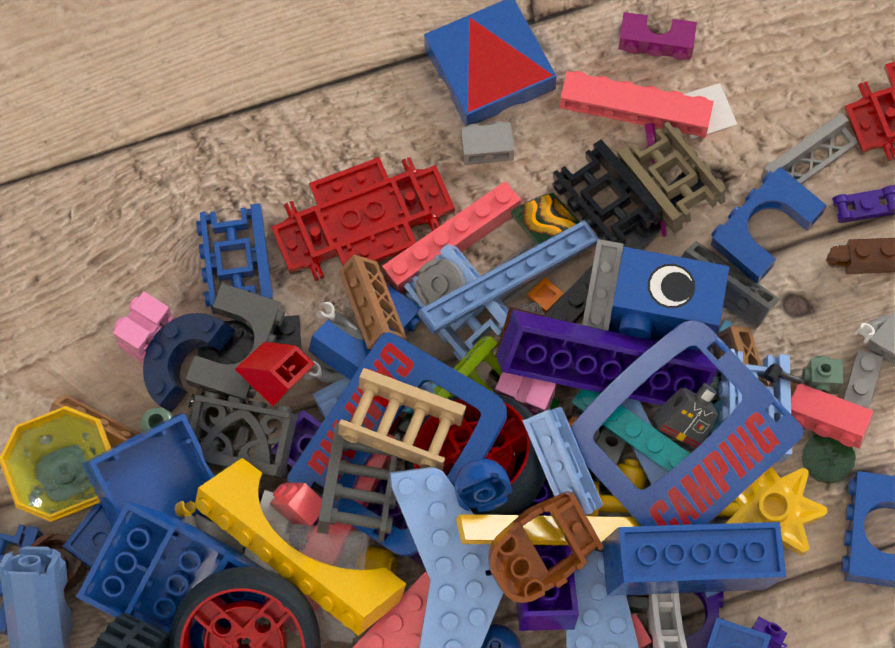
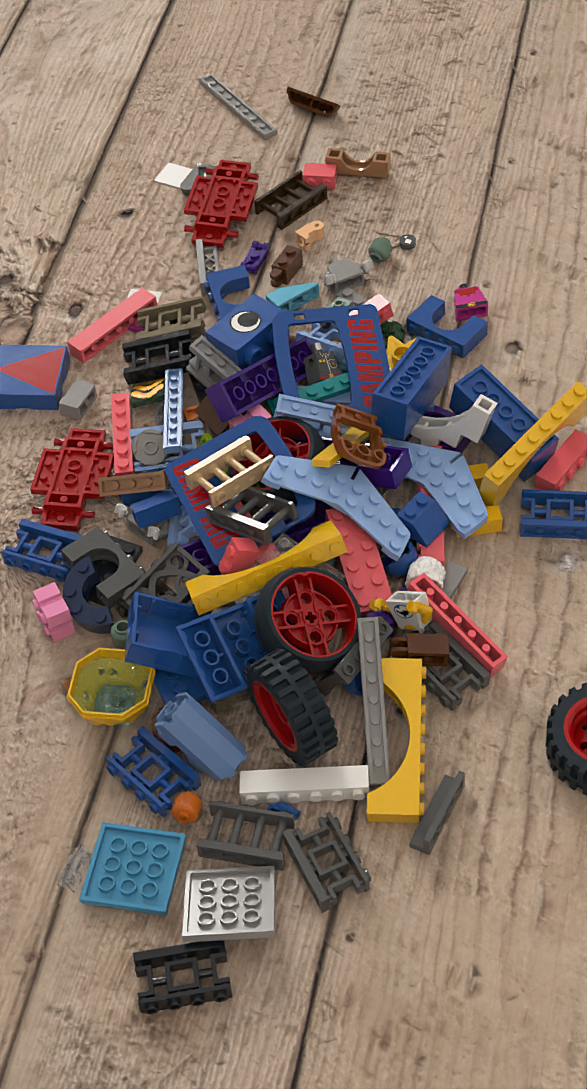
camera: 55 degrees left, 20 degrees down
red slope [235,342,315,406] -> none
blue cylinder [454,459,512,512] -> none
magenta arch [618,12,697,60] -> none
none -> medium azure slope [266,282,320,311]

